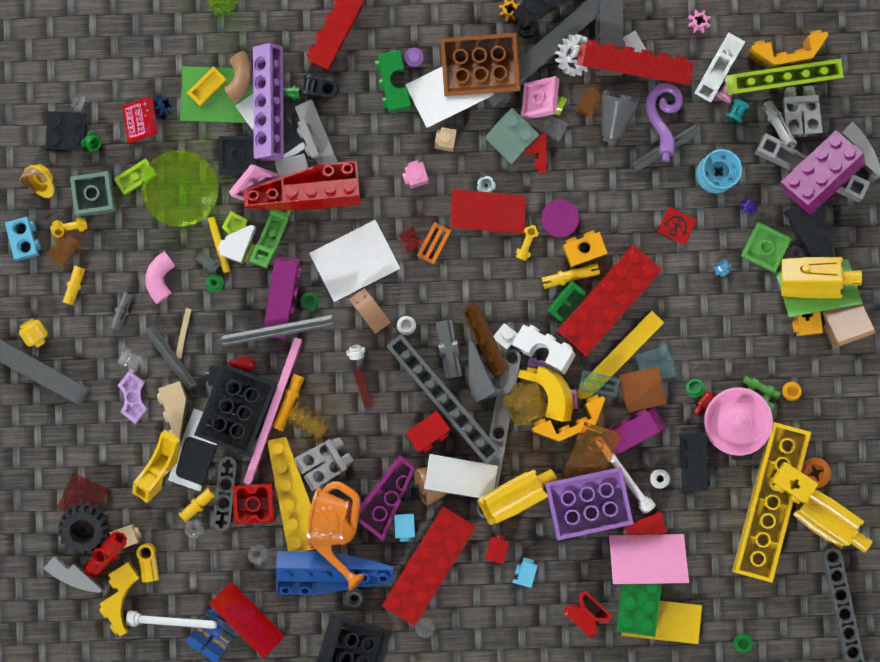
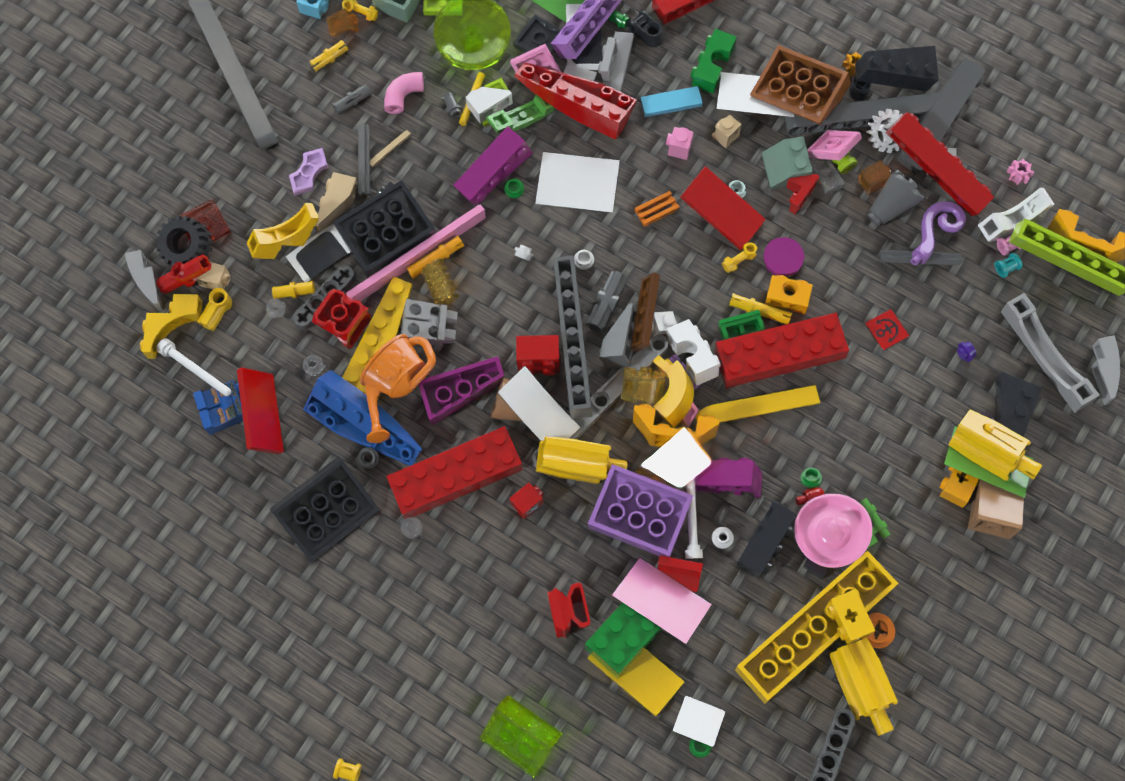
camera: 35 degrees right, 15 degrees down
yellow head [19,318,48,348] -> none
clear wheel [117,347,144,373] -> none
green plate [205,274,224,292] -> none
dark grey axle [221,315,334,347] -> none
red cylinder [228,357,255,372] -> none
medium nougat brick [349,288,391,334] -> none
clear red tile [353,369,373,409] -> none
medium azure brick [394,514,415,542] -> none
clear red wheel [397,227,423,253] -> none
medium lavender plate [404,48,423,67] -> none
medium azure brick [512,557,538,588] -> none
clear light blue tile [578,370,620,398] -> none
dark orange slope [618,366,667,413] -> none
clear light blue piece [635,345,677,380] -> none
medium azure wheel [696,149,742,194] -> none
dark azure plate [713,260,732,277] -> none
bright green tile [740,222,792,273] -> none
light grey pin [762,101,797,149] -> none
light grey hips [781,86,823,138] -> none
brick [781,131,866,215] -> none
light orange plate [782,382,802,401] -> none
none -> medium azure tile [640,86,702,117]
none -> white sticker [673,696,725,747]

